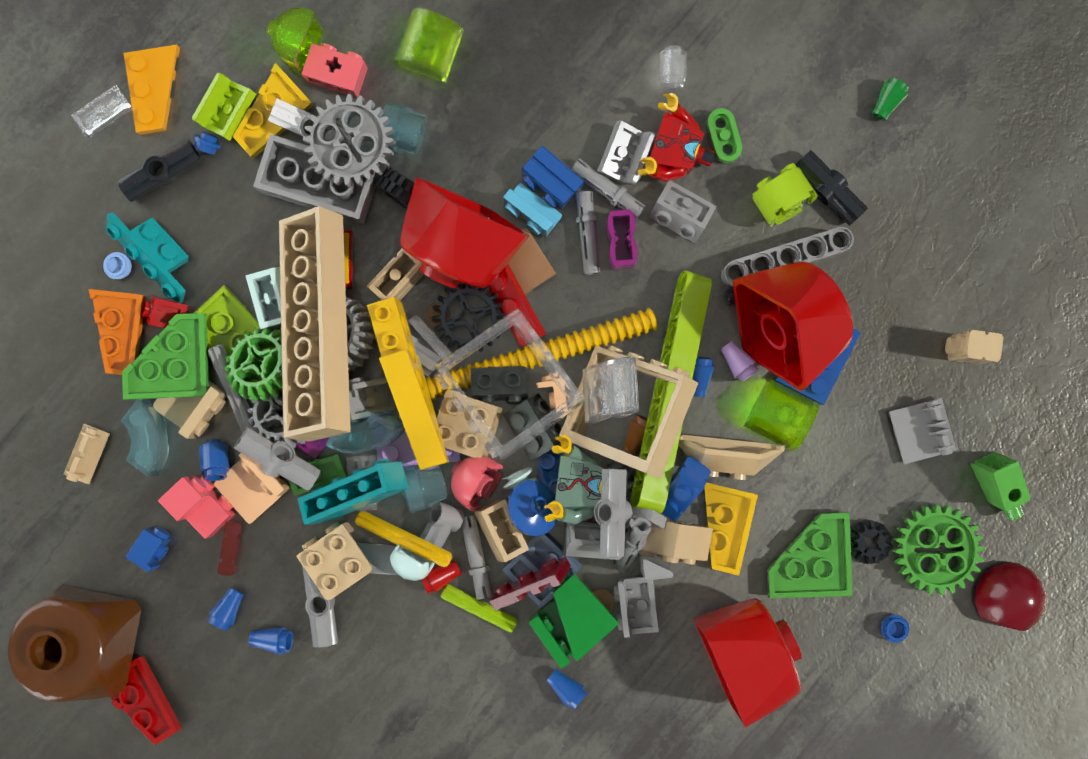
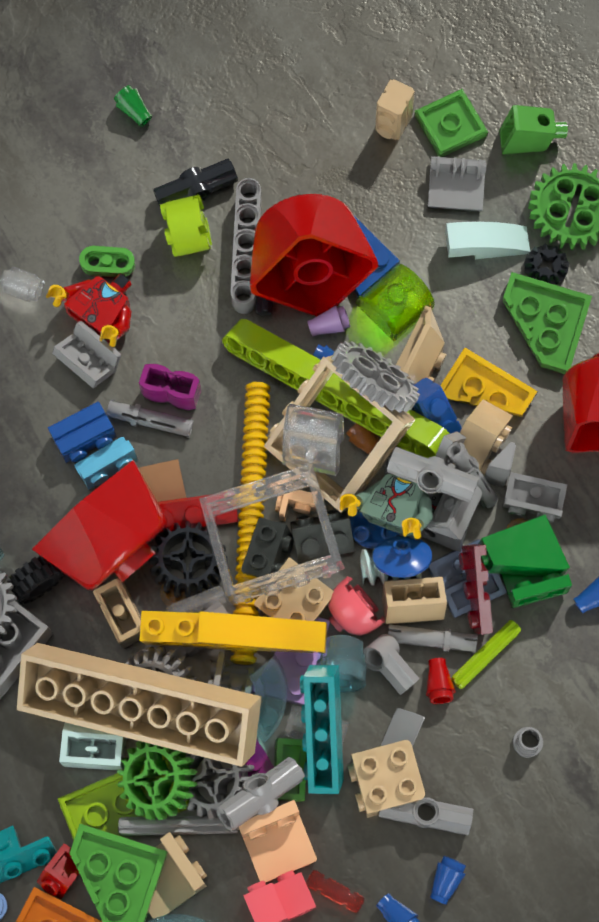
camera: 70 degrees left, 15 degrees down
blue brick [199,439,229,481] -> none
yellow axle [355,511,452,567] -> none
light aqua hair [390,545,435,581] -> none
light grey pin [571,158,646,220] -> none
light grey bracket [649,181,717,243] -> none
none -> light grey gear [331,341,420,413]
none -> bright green tile [414,89,488,157]
none -> light aqua slope [445,222,530,259]
none -> light grey piece [513,727,543,758]

